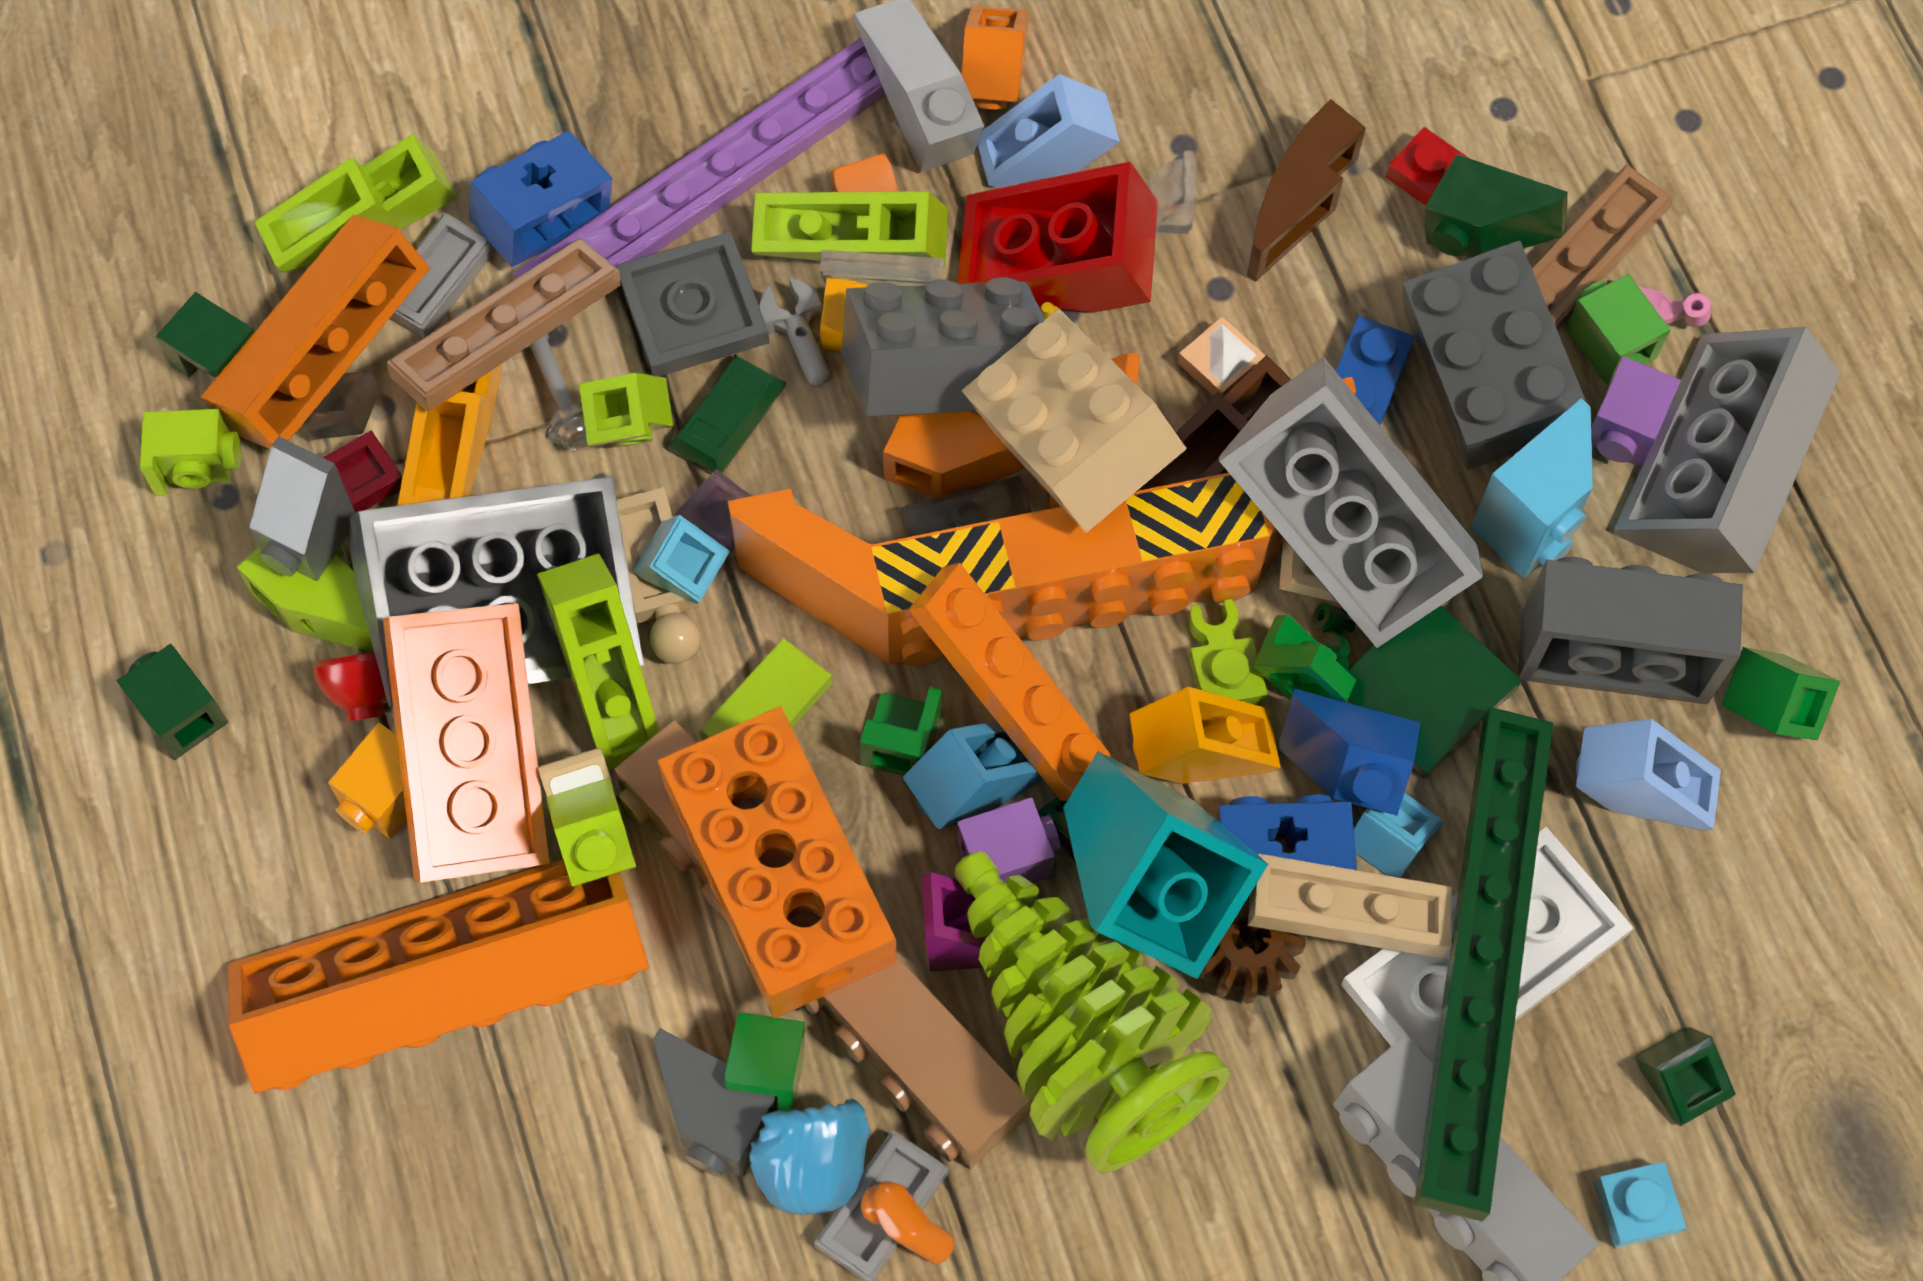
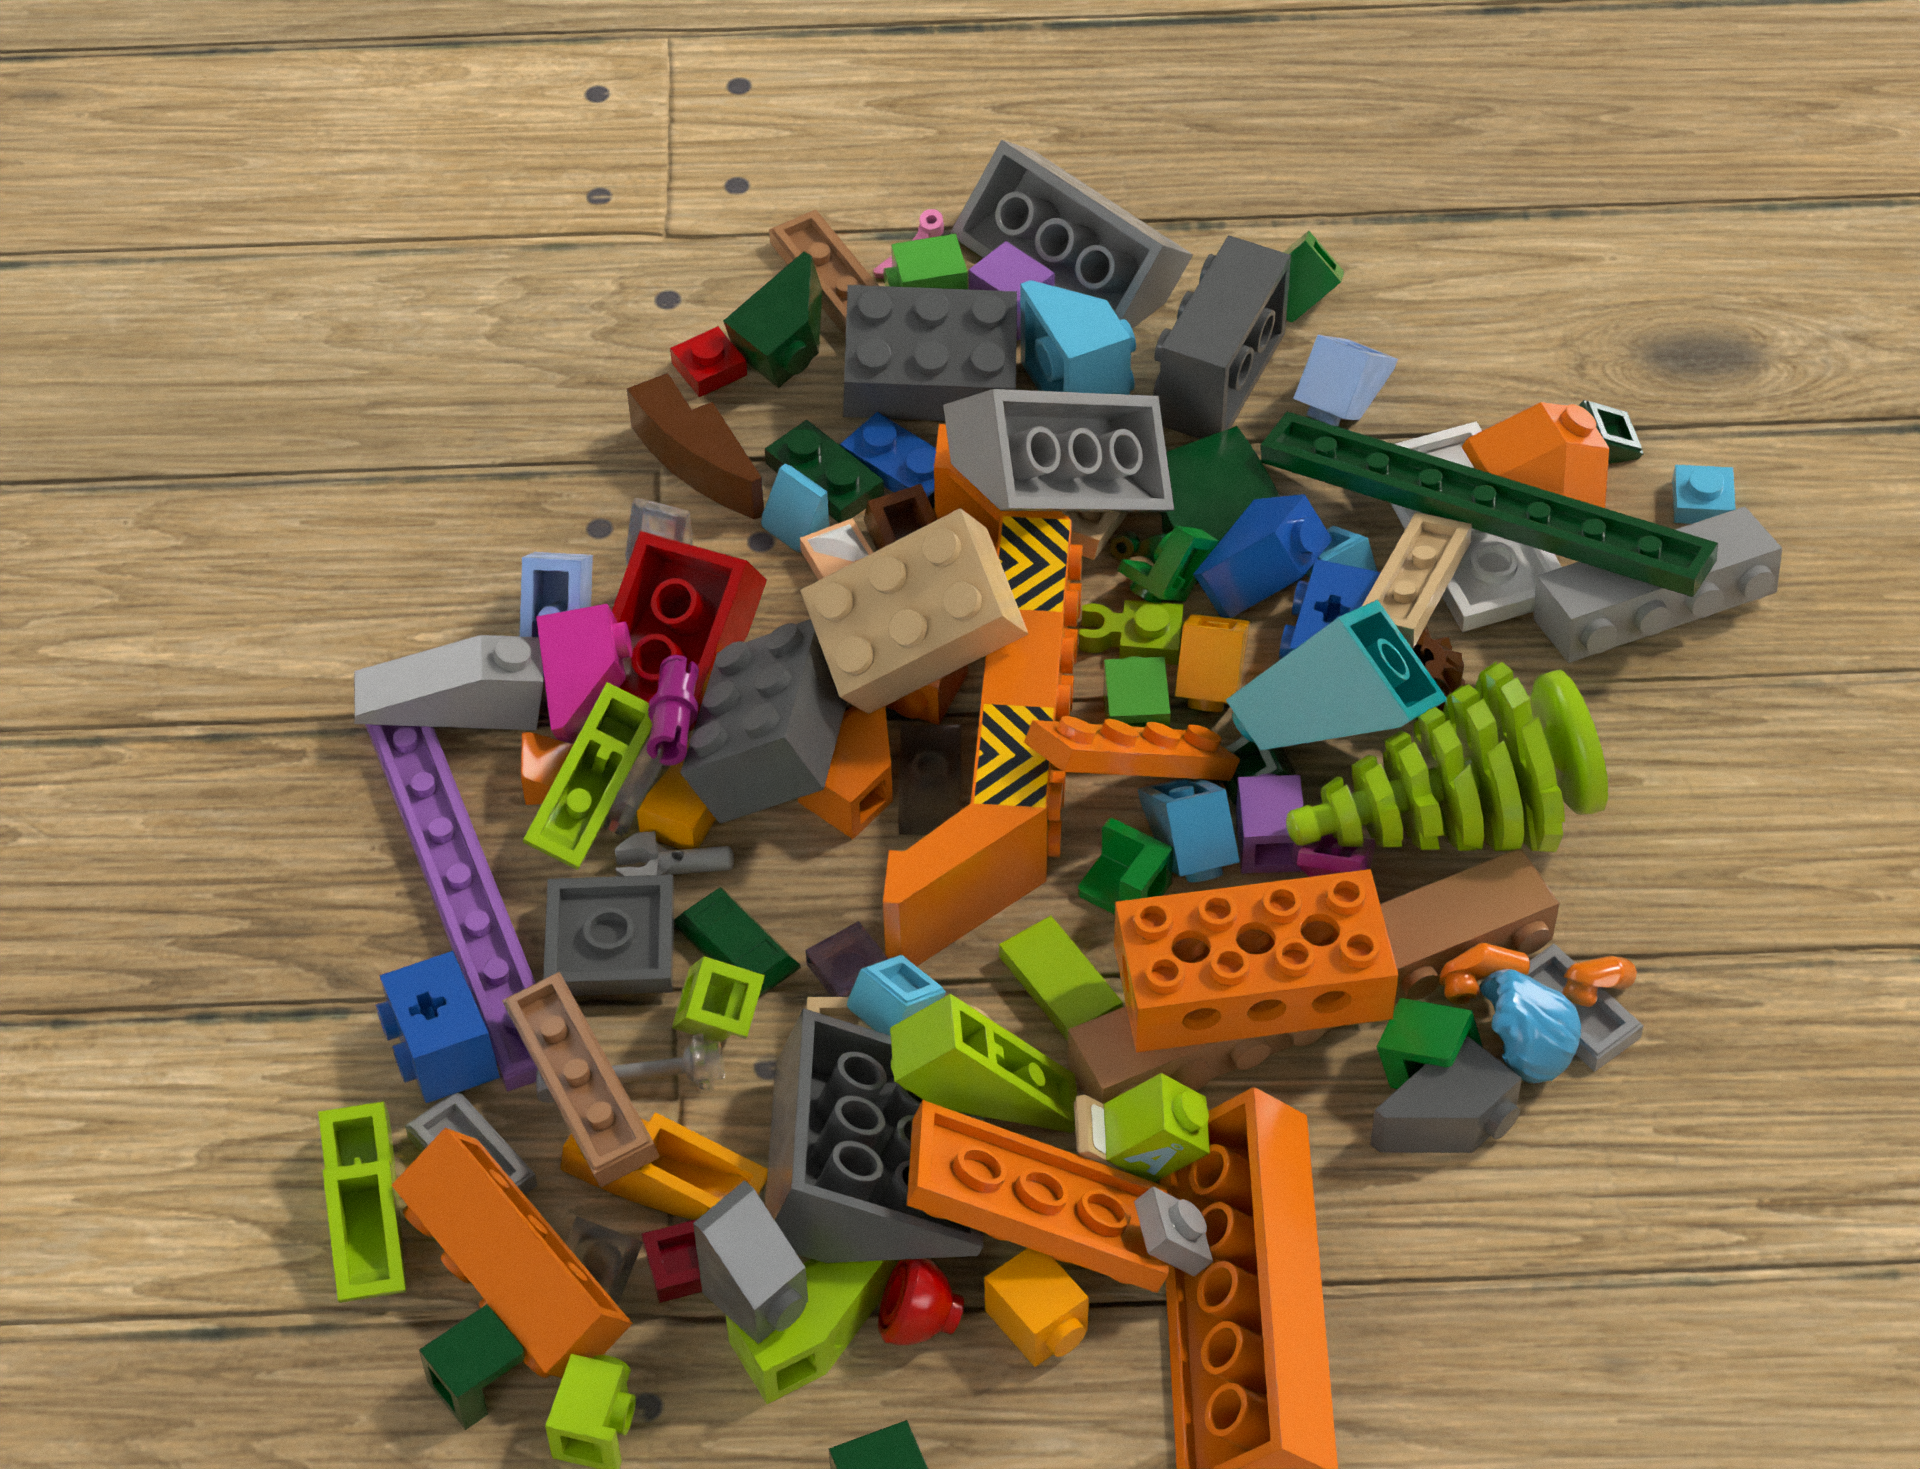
camera: 70 degrees left, 15 degrees down
orange slope [961,5,1029,109] -> none
none -> dark pink slope [536,604,632,744]
none -> magenta pin [647,655,699,766]
none -> medium azure slope [761,463,829,552]
none -> dark green plate [765,419,884,523]
none -> bright green brick [1103,656,1171,727]
none -> light grey plate [1134,1187,1213,1276]
none -> orange arm [1439,943,1530,1004]
none -> orange slope [1461,402,1609,508]

